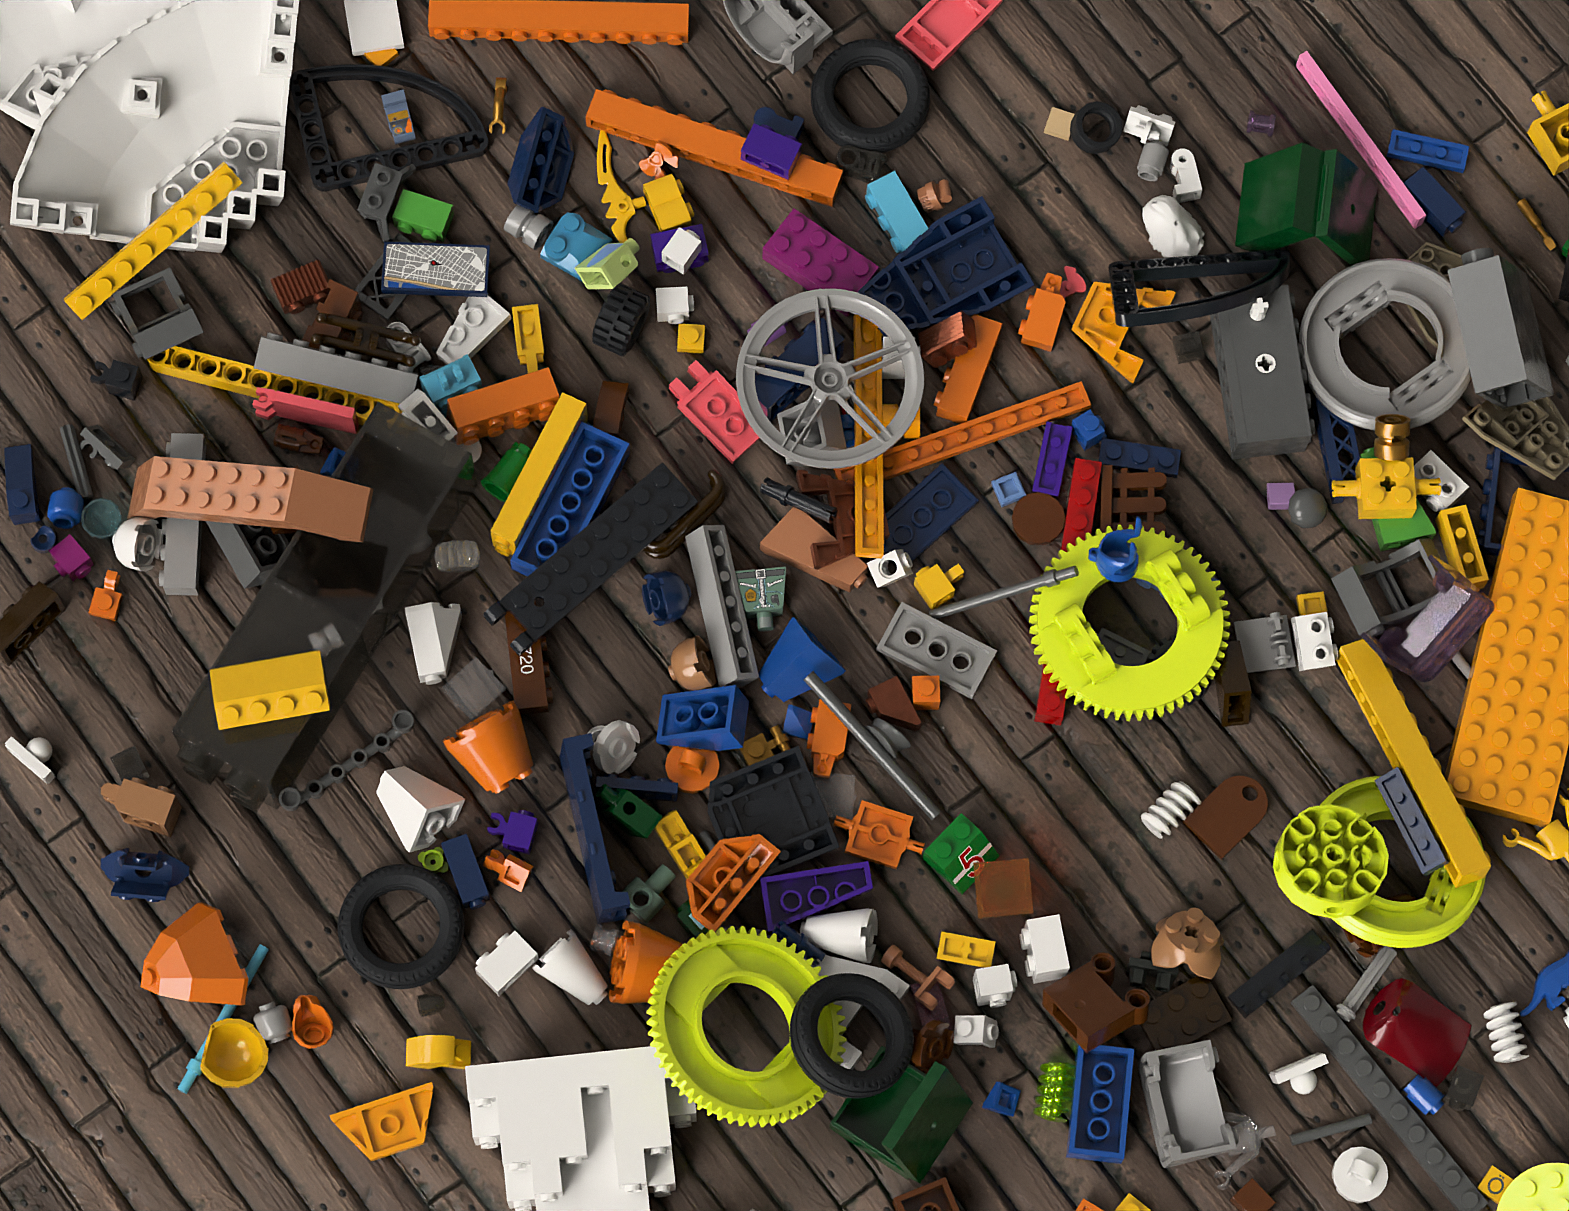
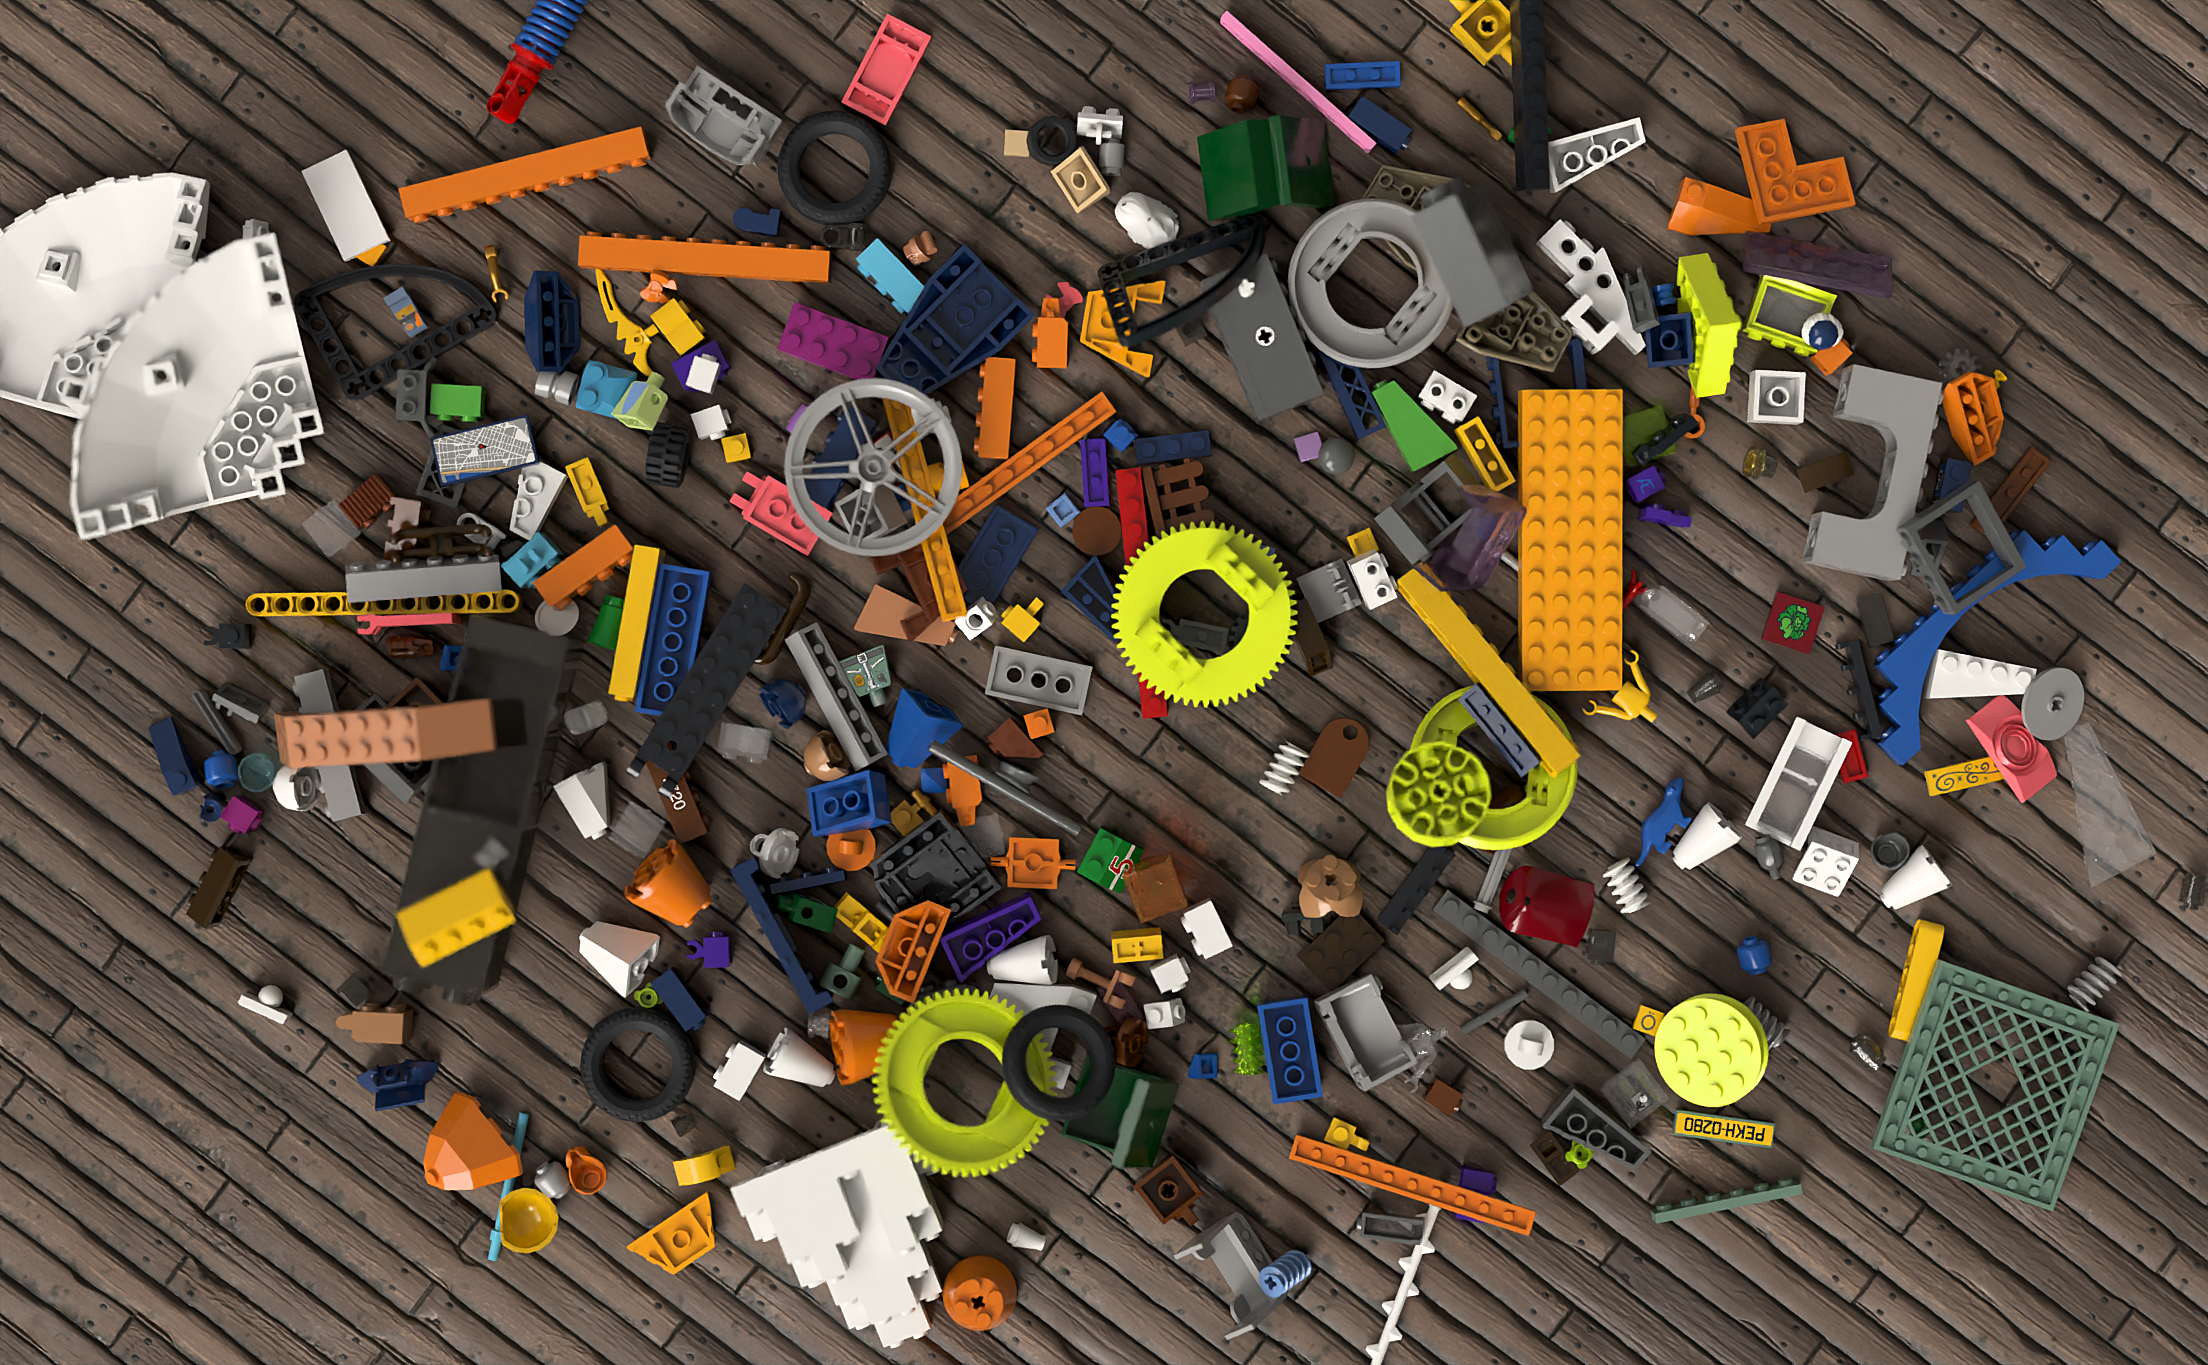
camera: 10 degrees left, 15 degrees up
yellow plate [64,161,243,320] -> none
orange plate [88,570,123,621] -> none
dark grey window [110,267,204,360] -> none
dark grey bar [279,710,414,811] -> none
white brick [398,389,458,450] -> none
orange plate [483,849,534,892] -> none
reddish brown slope [593,381,630,437] -> none
dark purple brick [741,123,802,180] -> none
black pin [760,477,838,524] -> none
dark blue pin [772,921,825,967] -> none
copper brick [918,311,977,368] -> none
dark grey bar [929,566,1079,619] -> none
reddish brown piece [1042,952,1150,1053] -> none
blue hair [1088,516,1143,582] -> none
white leg [1170,149,1202,203] -> none
yellow brick [1331,457,1441,519] -> none
pearl gold wheel [1374,414,1410,461] -> none
blue brick [1403,1074,1445,1115] -> none
none -> clear piece [302,499,362,558]
none -> clear brick [717,722,774,764]
none -> tan slope [1051,146,1110,214]
none -> dark blue wedge [1061,555,1120,643]
none -> reddish brown head [1225,75,1260,114]

